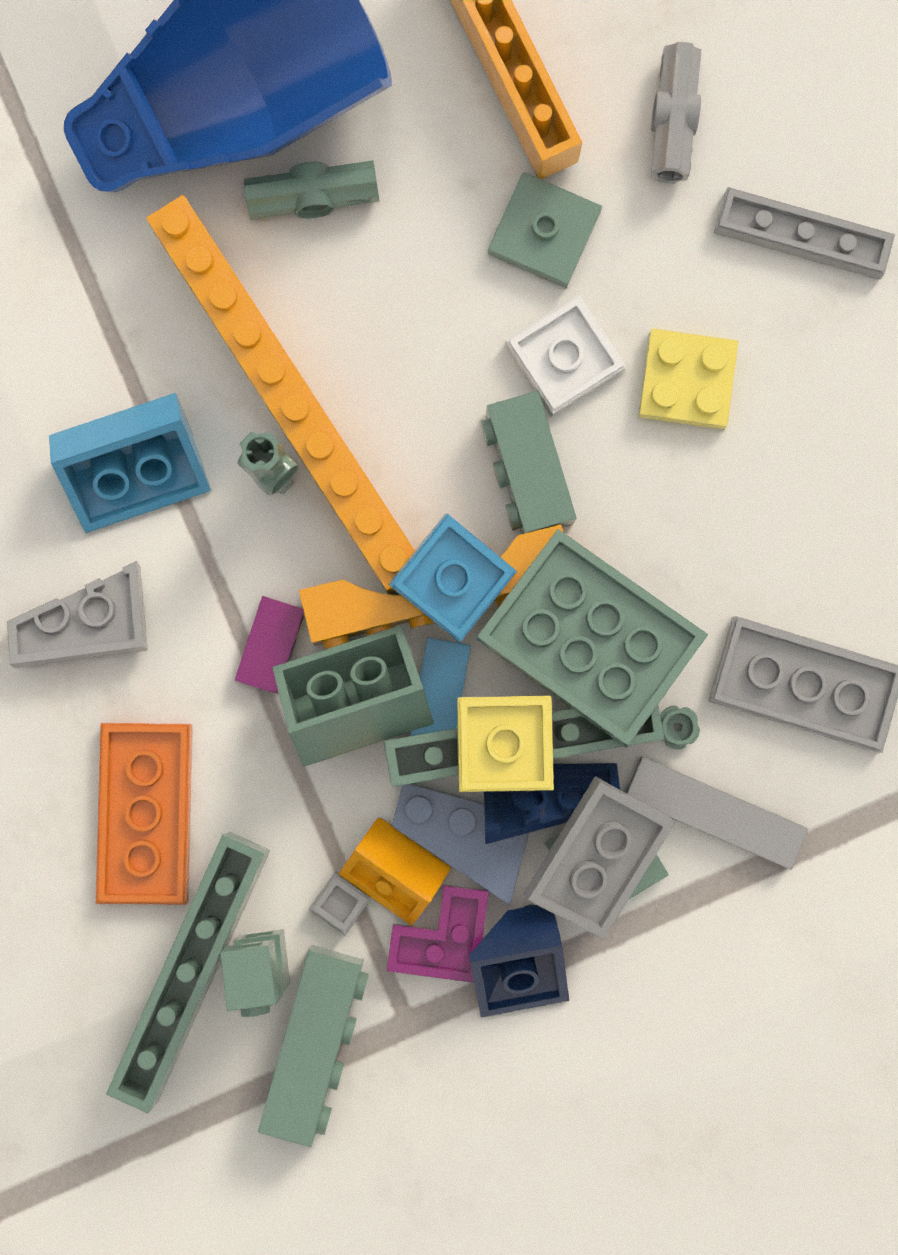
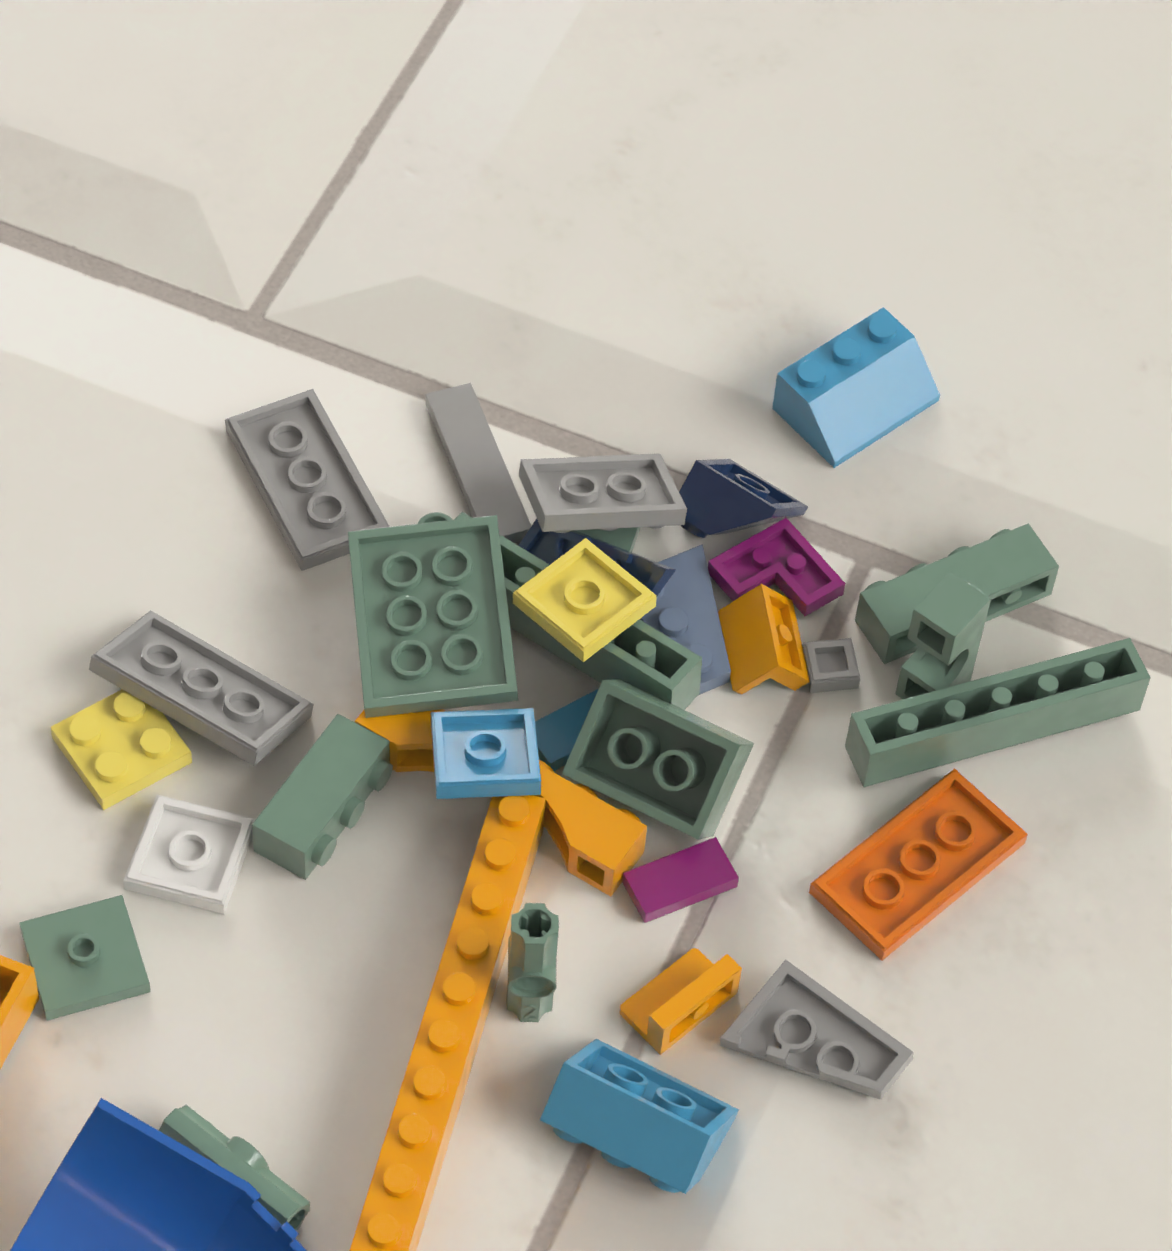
camera: 135 degrees left, 30 degrees down
none -> light grey tile [89,610,314,766]
none -> light orange panel [619,948,742,1055]
none -> slope [772,307,940,468]

